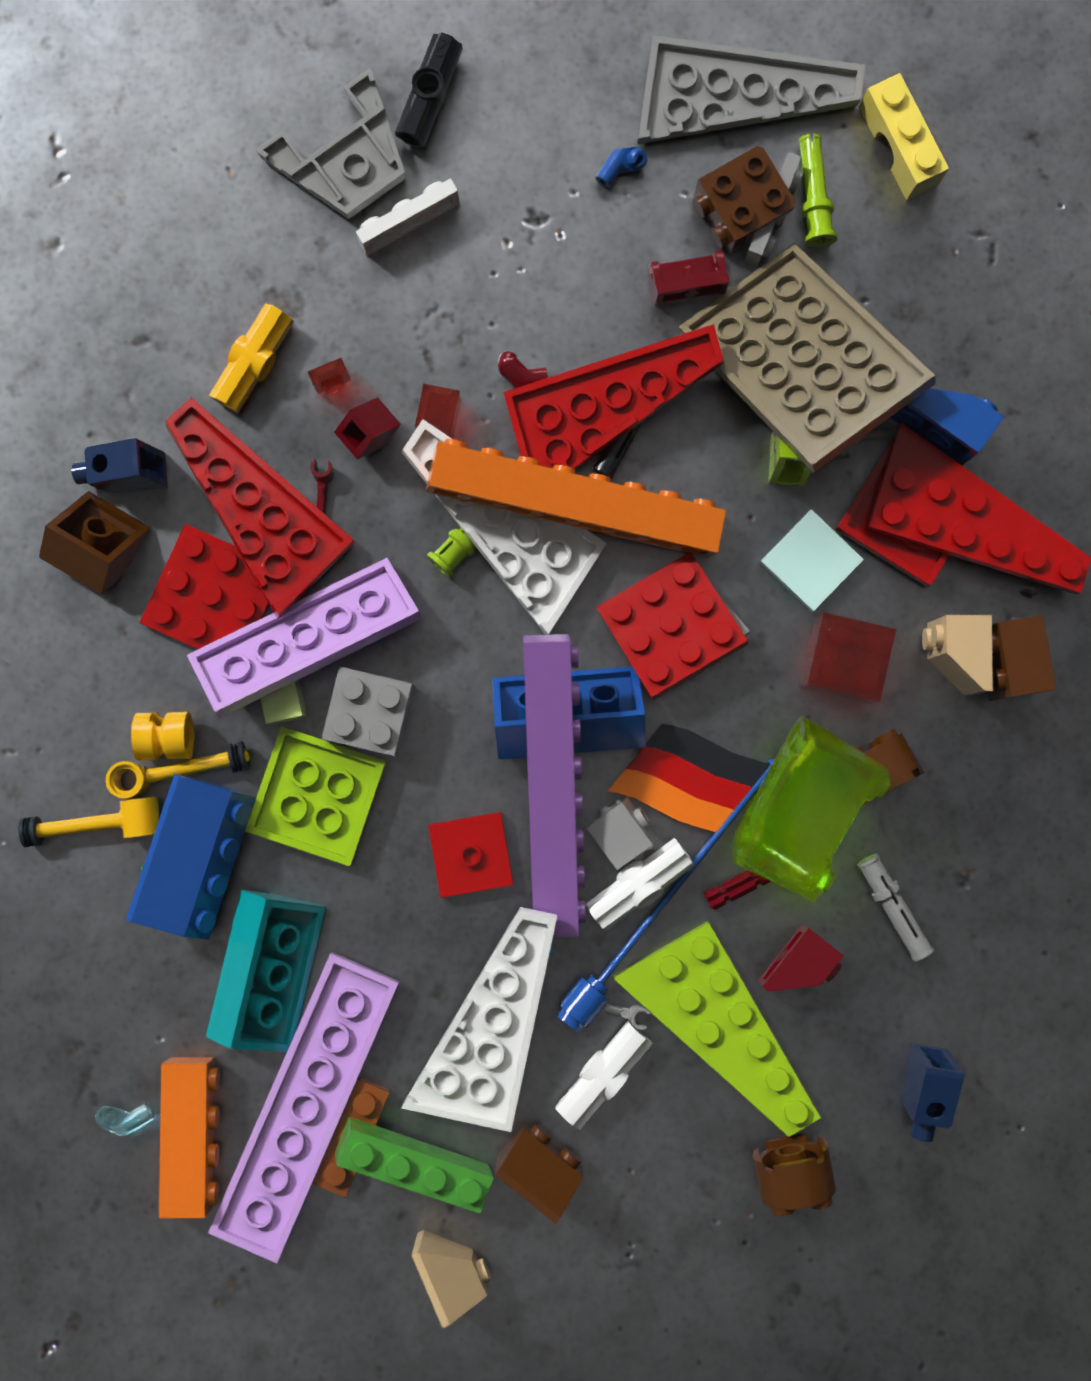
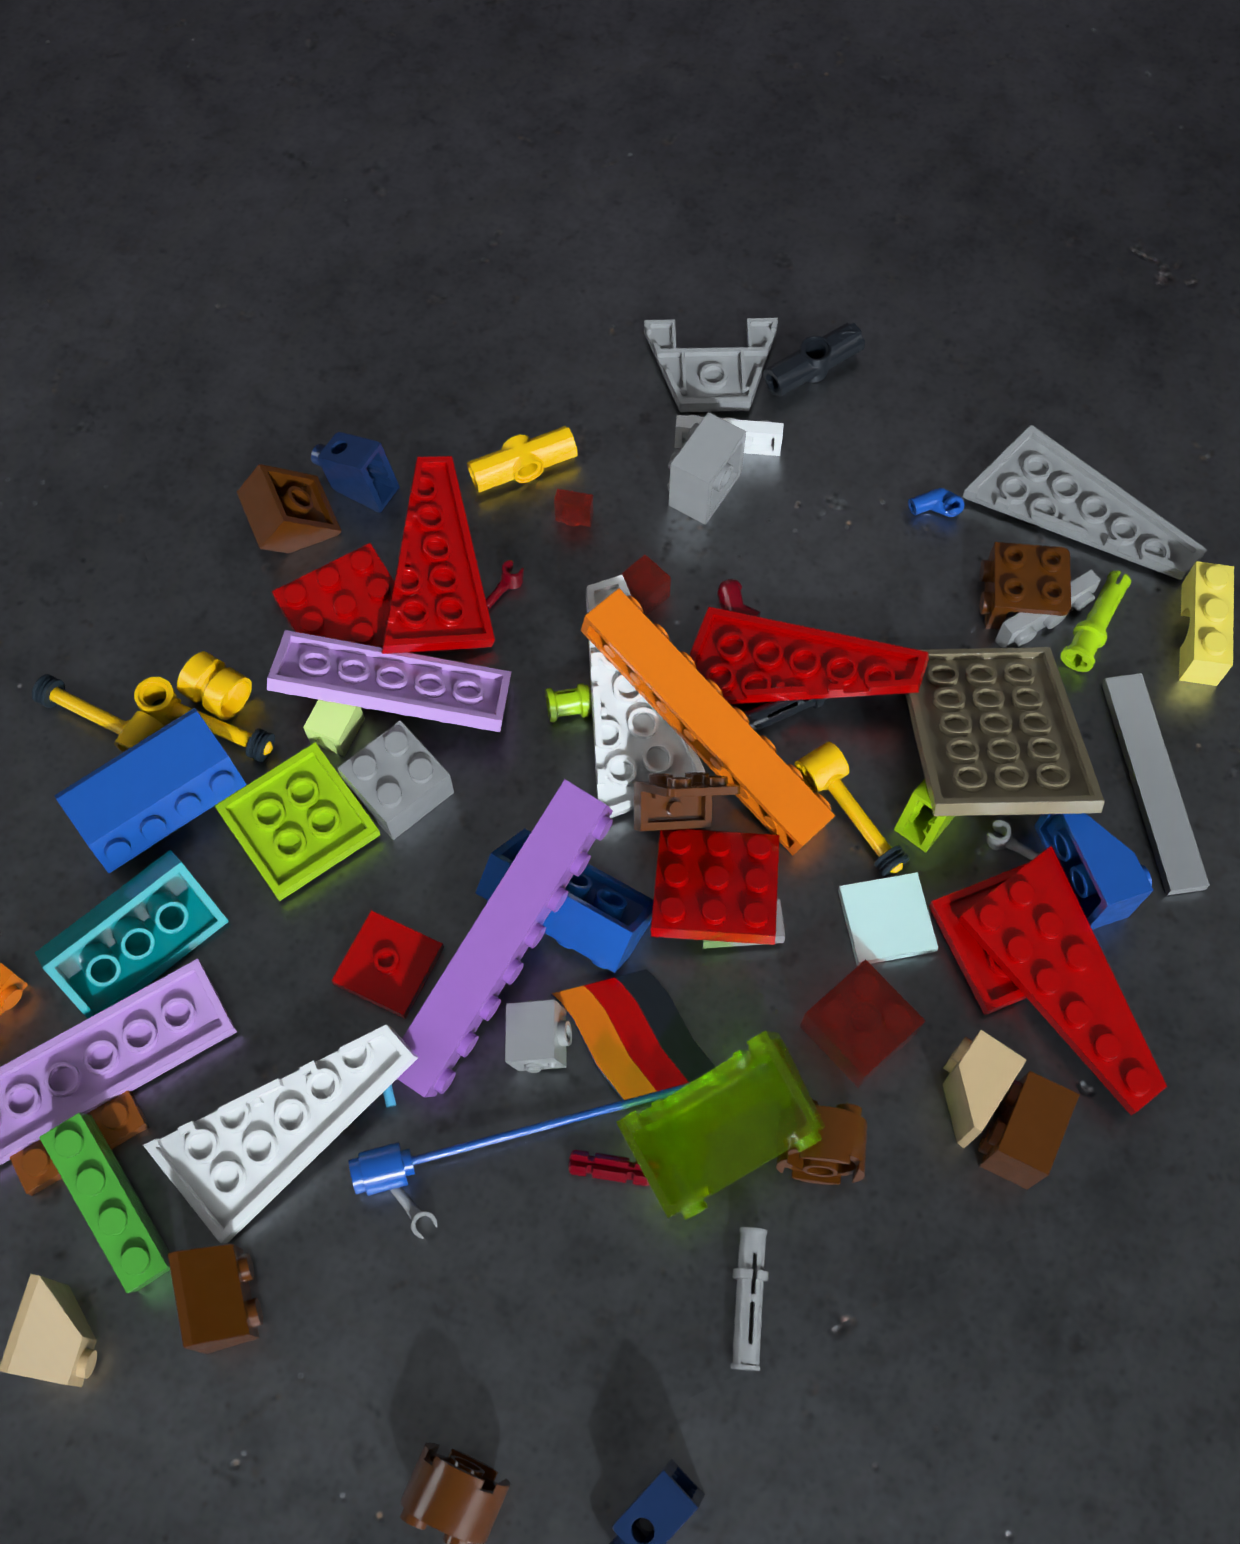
camera: 40 degrees right, 20 degrees down
dark red brick [334,397,401,460] -> none
white piece [555,1021,653,1130] -> none
white piece [586,838,695,931] -> none
lime wing [612,921,821,1137] -> none
dark red hinge [648,250,730,306] -> none
dark red slope [757,924,844,992] -> none
none -> reddish brown bracket [634,772,741,831]
none -> light grey brick [667,412,746,525]
none -> yellow piece [794,741,910,877]
none -> light grey tile [1102,673,1210,896]

